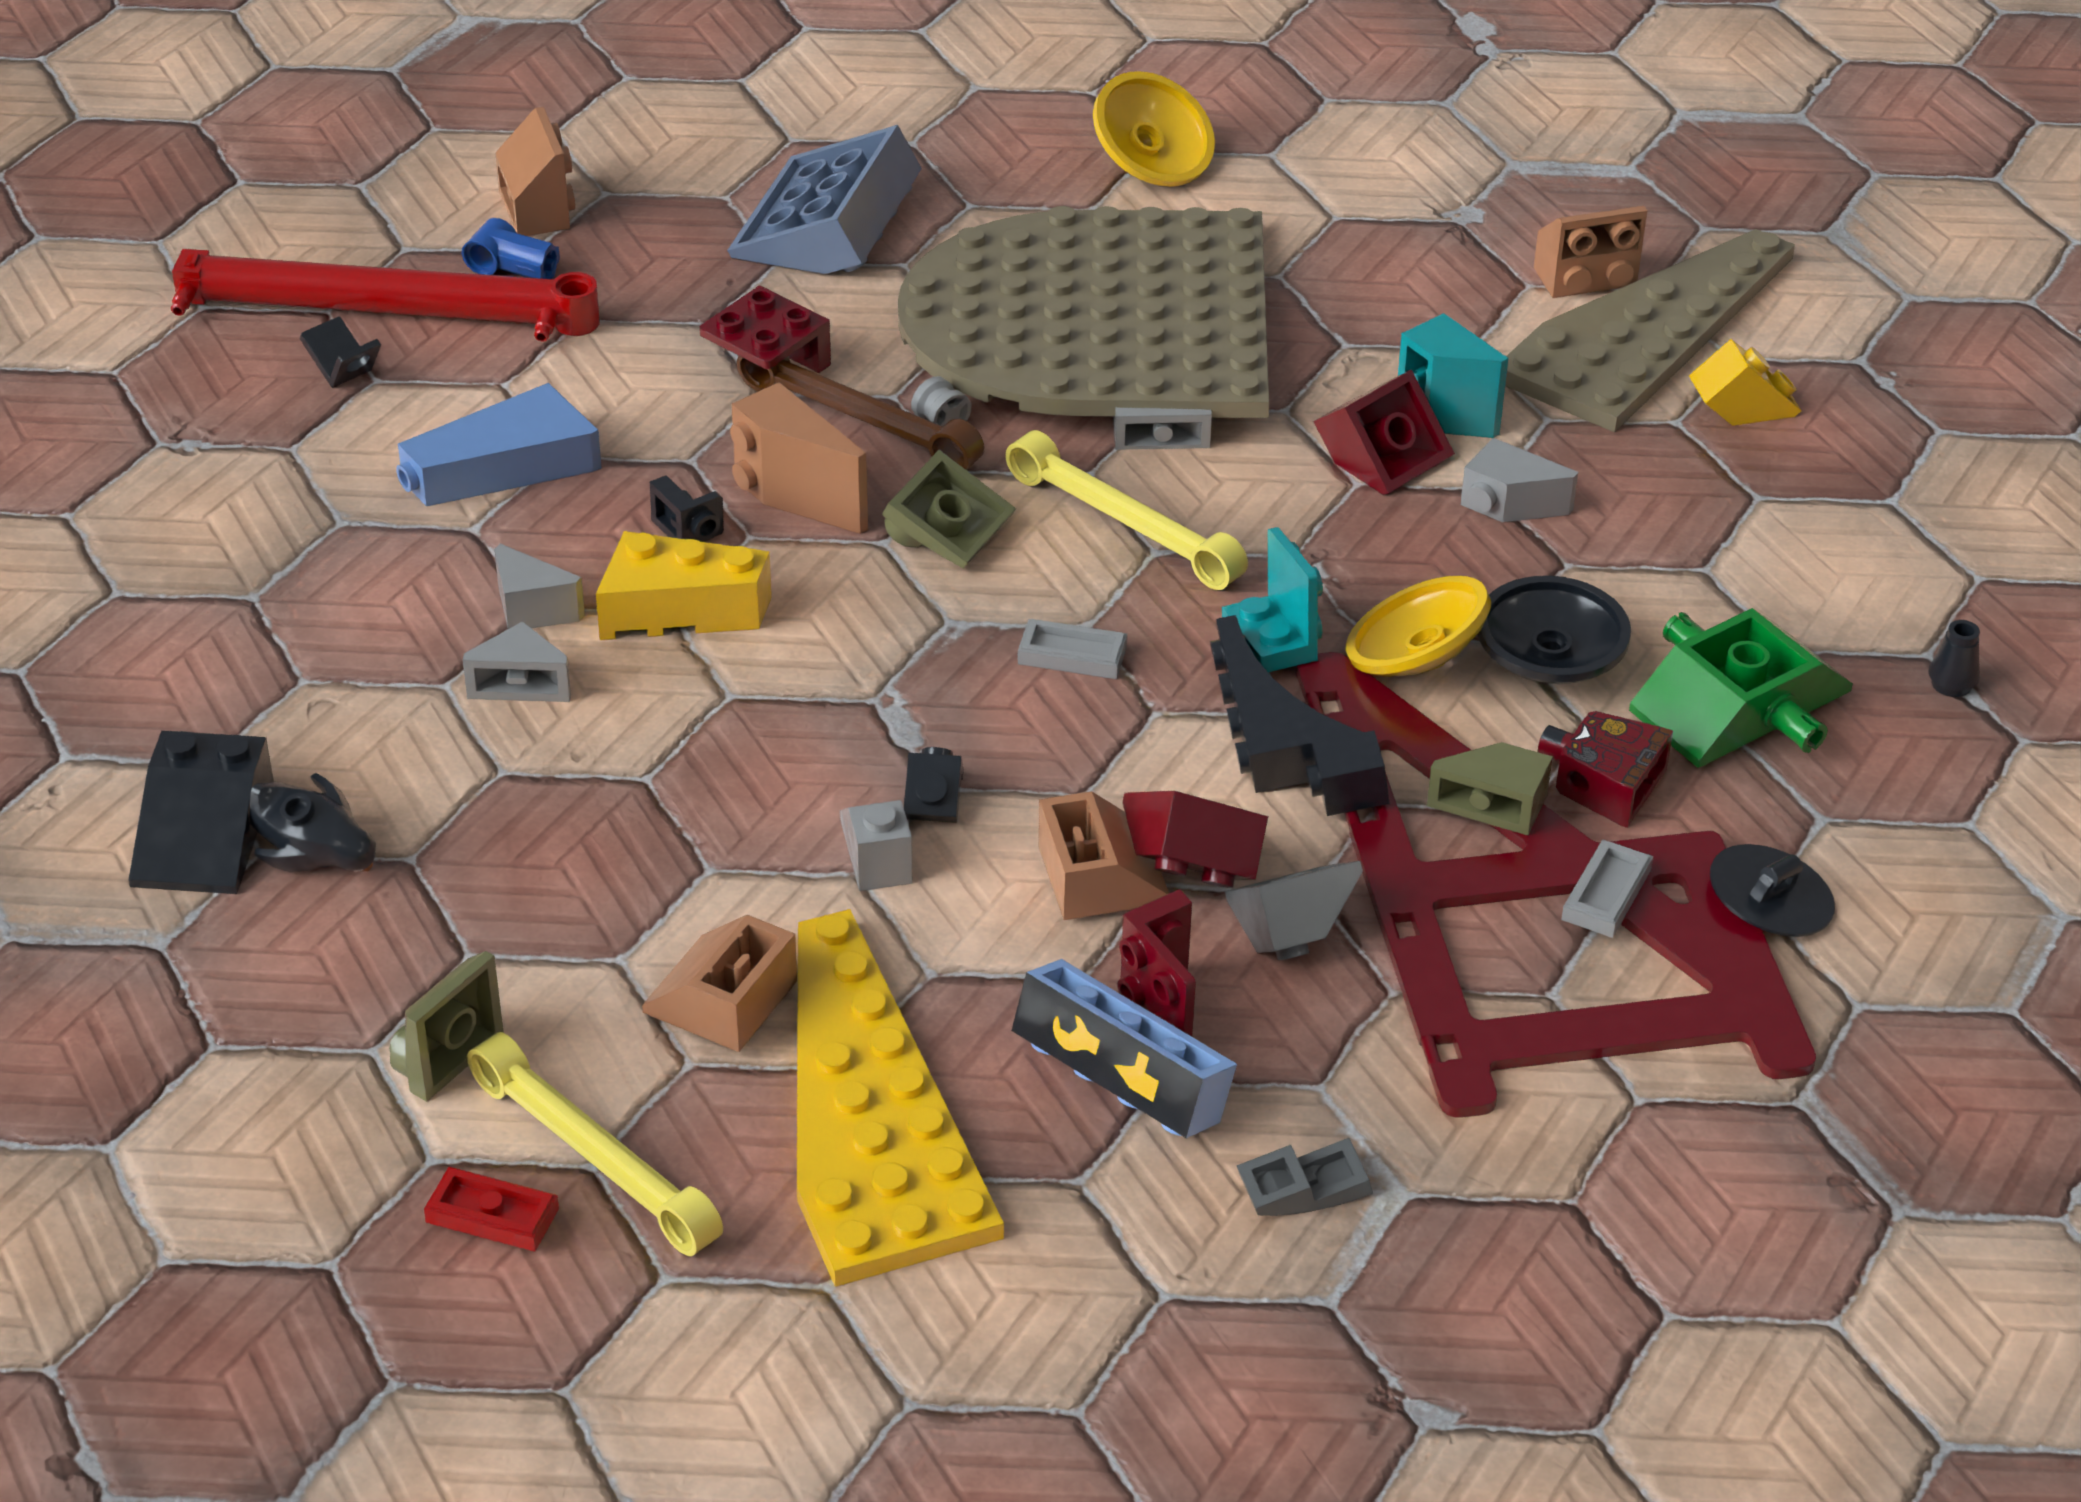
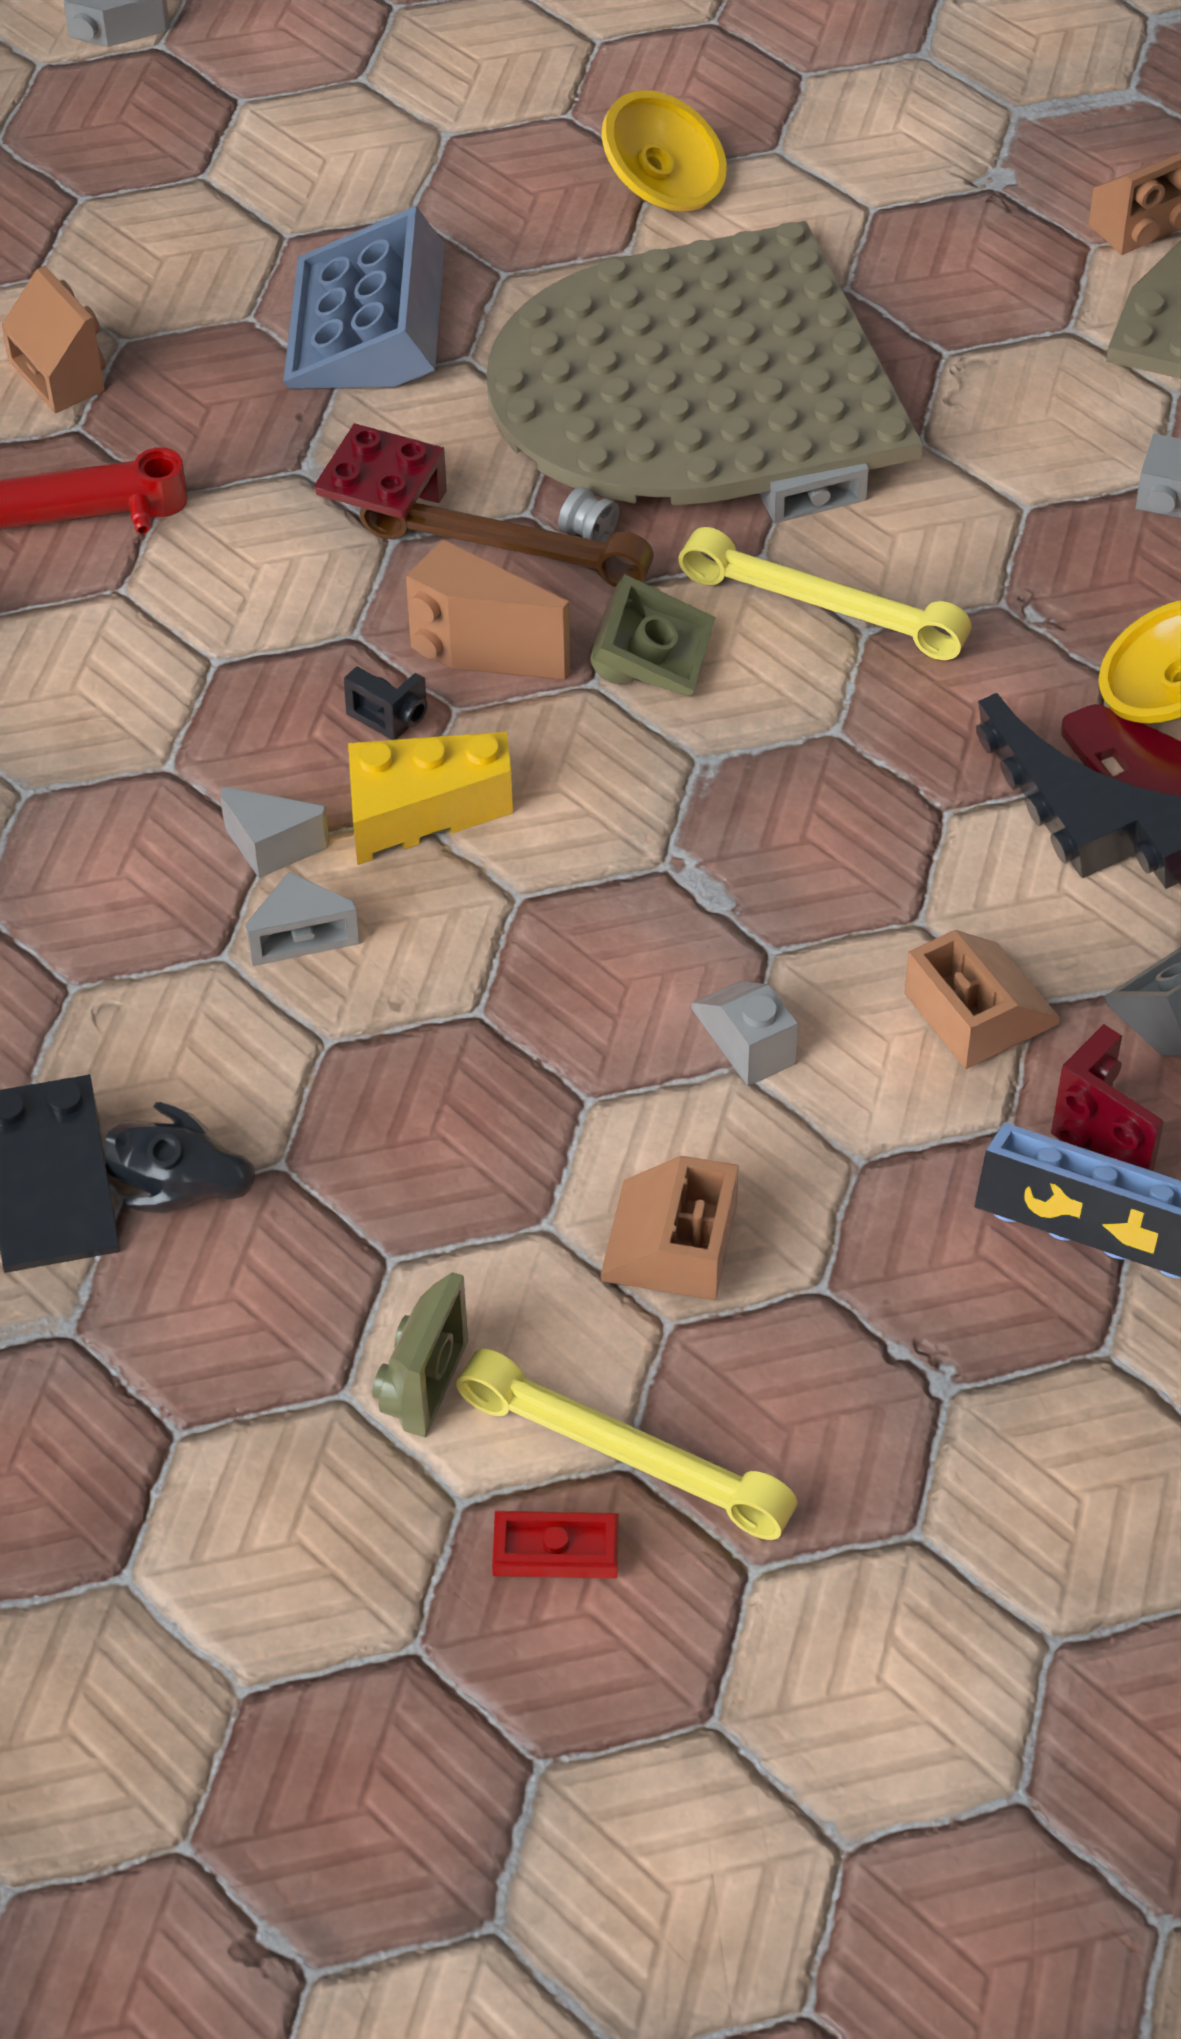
camera: 15 degrees left, 10 degrees up
medium blue slope [396,383,602,506] -> none
blue piece [461,218,560,279] -> none
yellow wing [797,909,1004,1287] -> none
black bracket [904,747,964,823] -> none
light grey tile [1018,619,1127,679] -> none
dark red slope [1122,791,1269,888] -> none
teal bracket [1222,527,1323,672] -> none
dark red slope [1313,369,1455,495] -> none
teal slope [1398,313,1509,438] -> none

